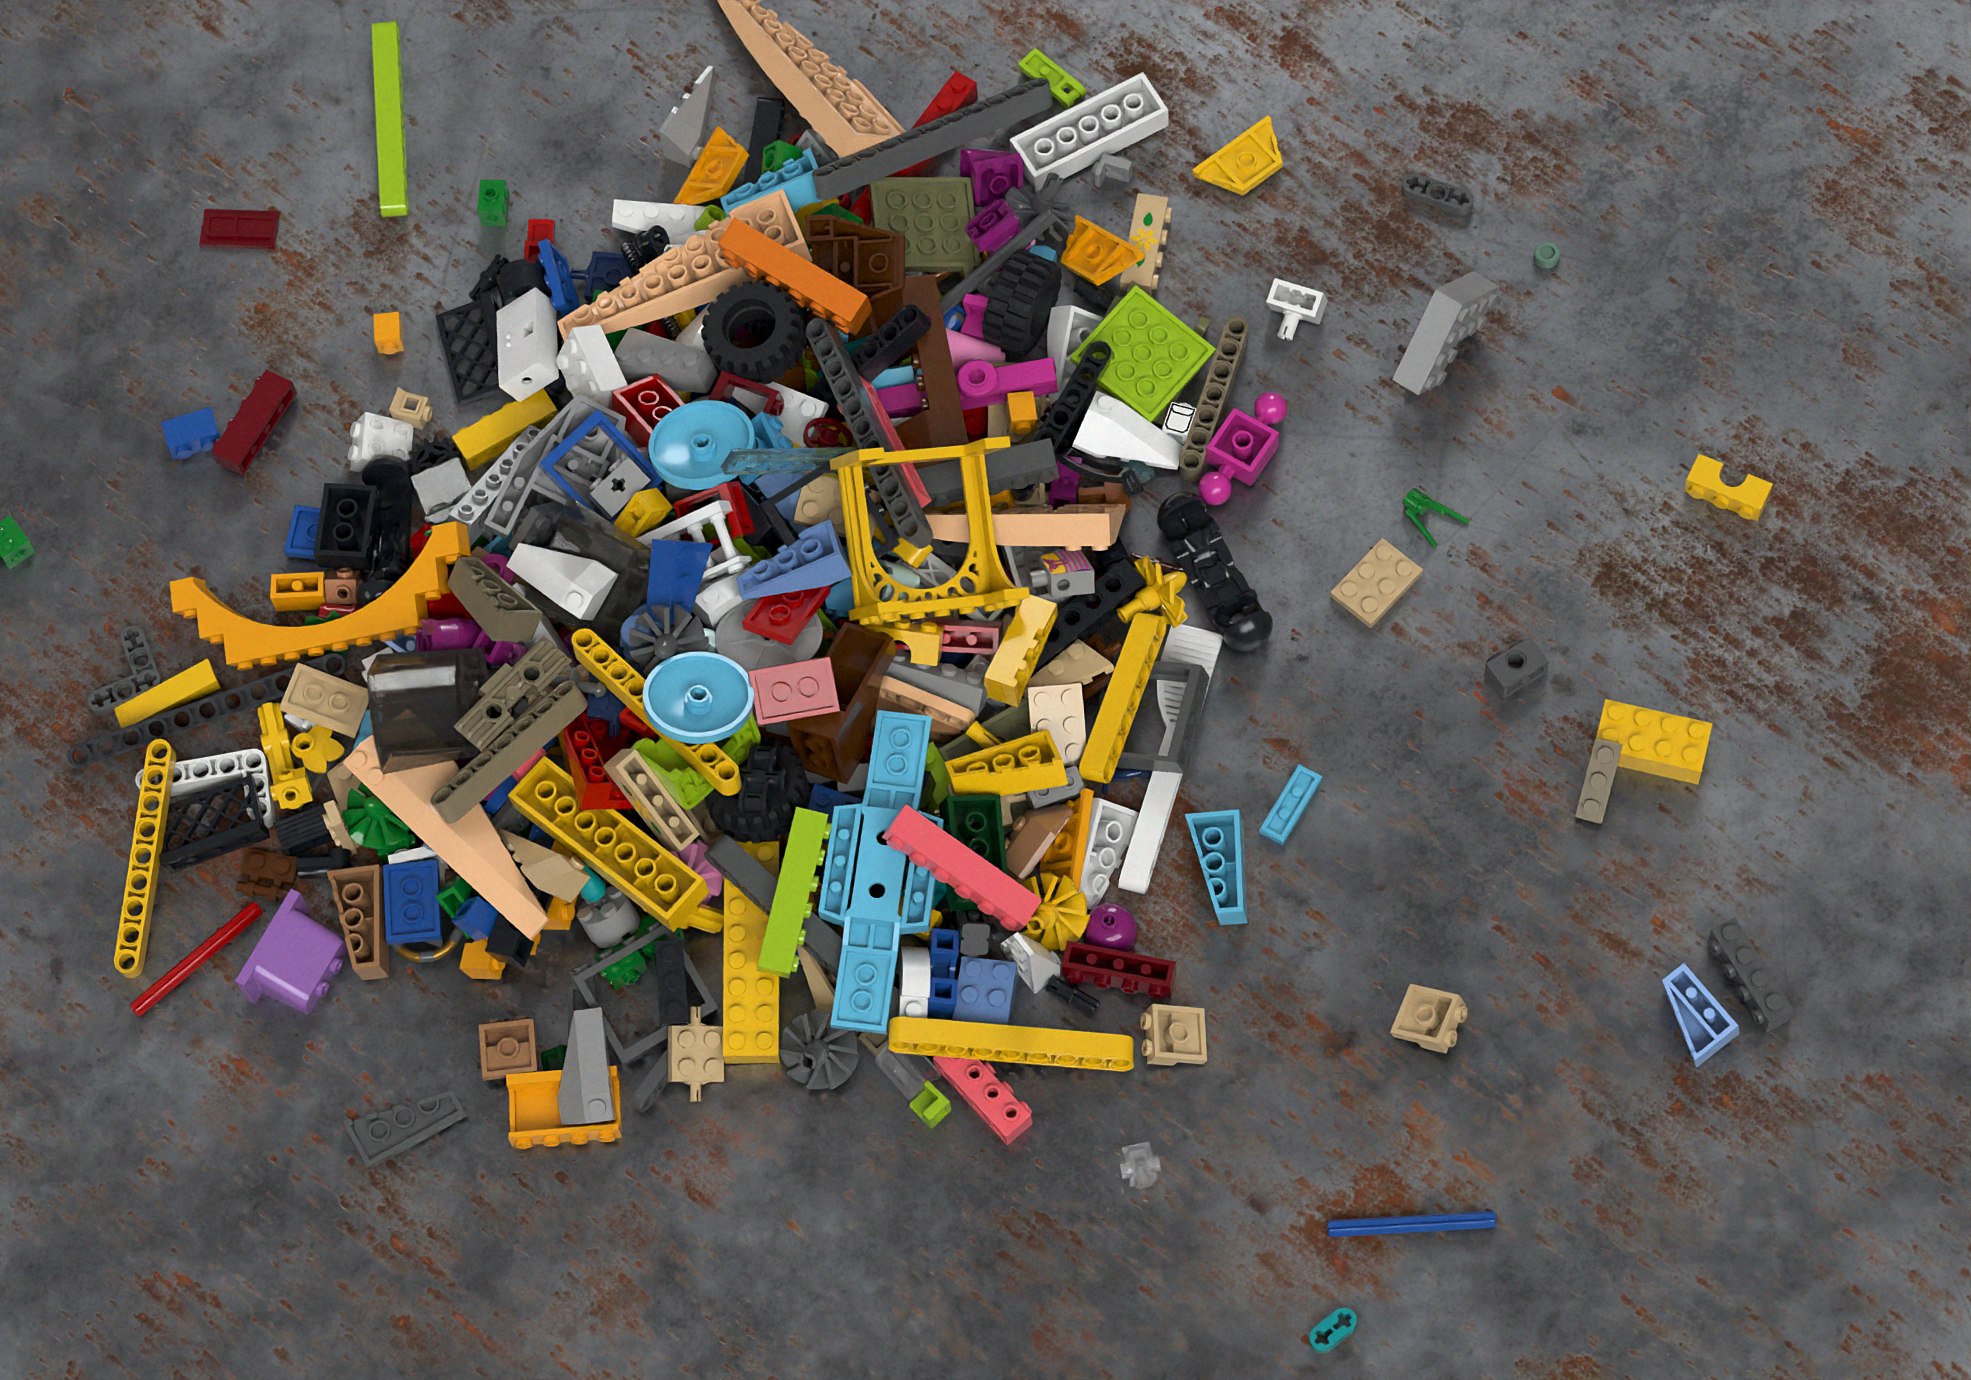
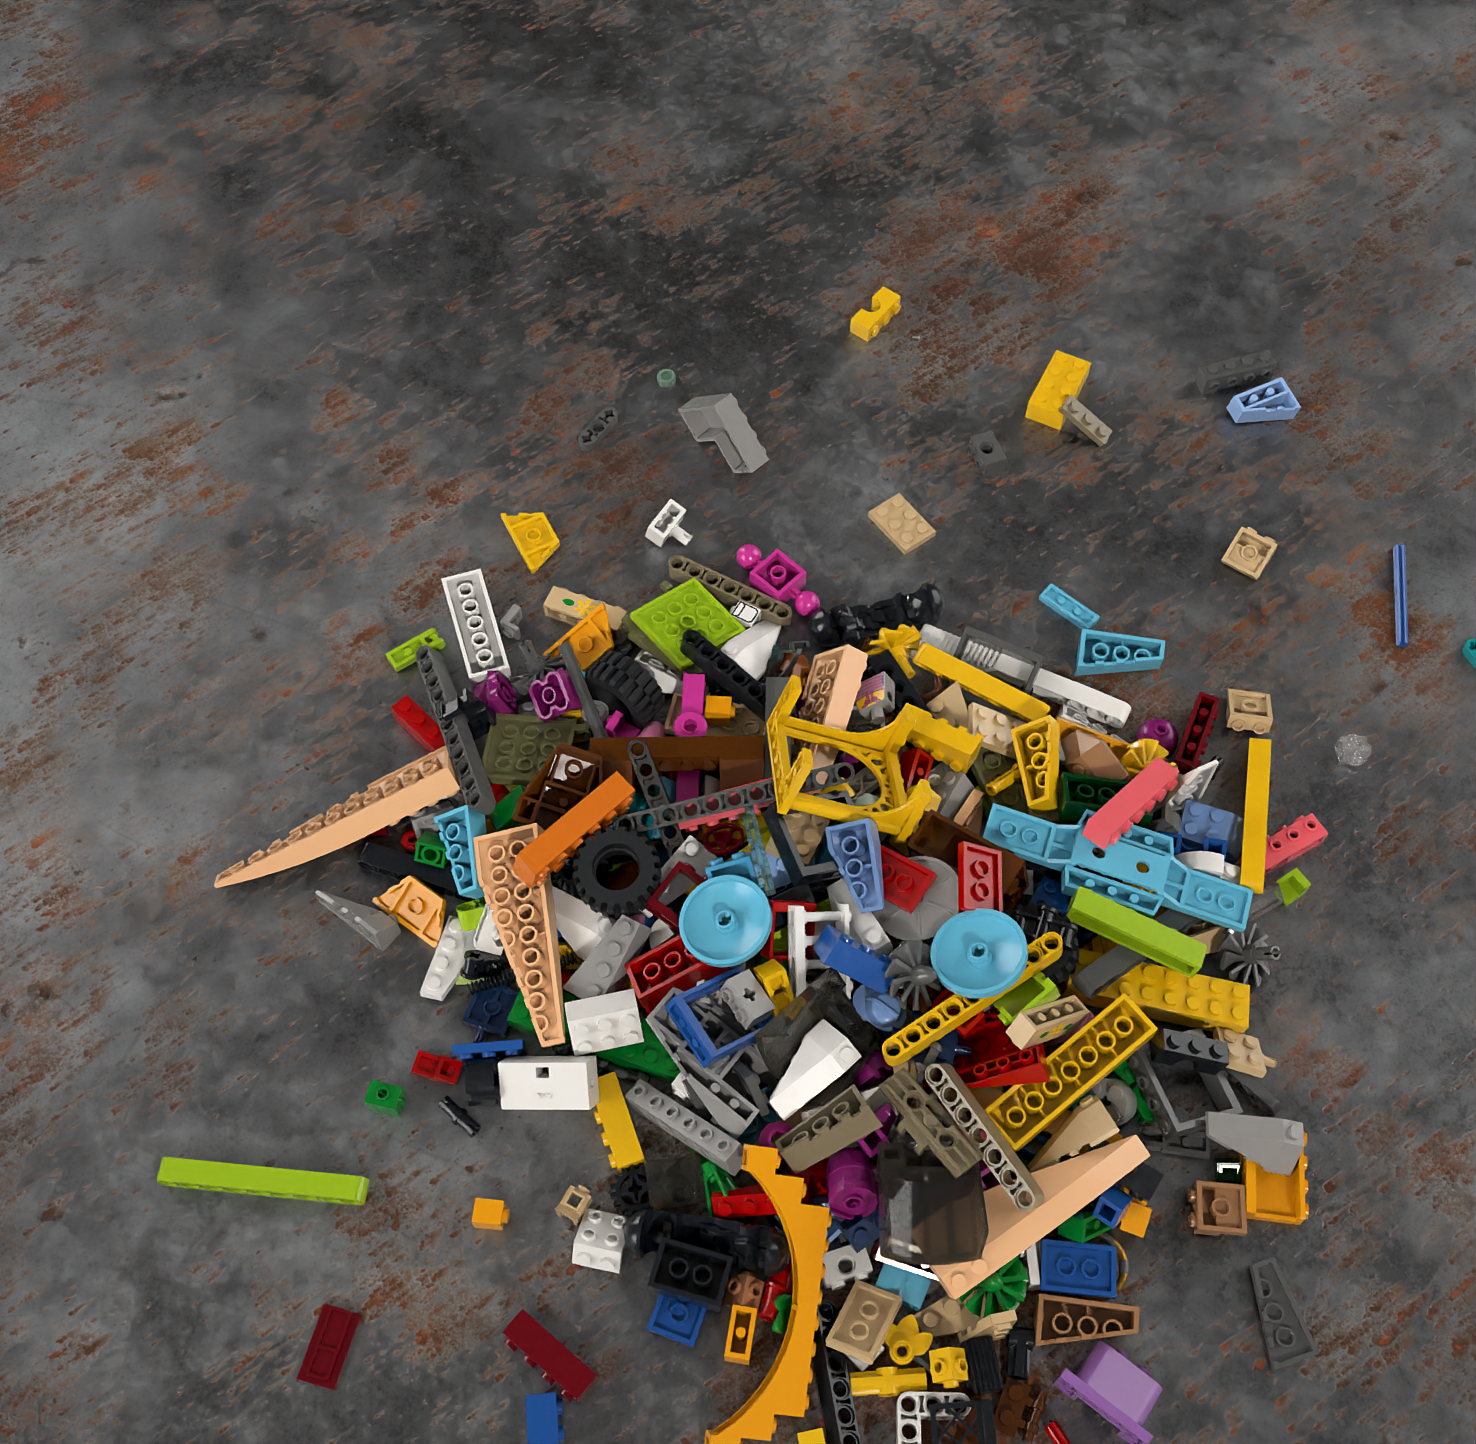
camera: 85 degrees left, 5 degrees down
black fence [435,291,503,405] -> none
green plant [1403,488,1469,547] -> none
none -> black piece [440,688,497,741]

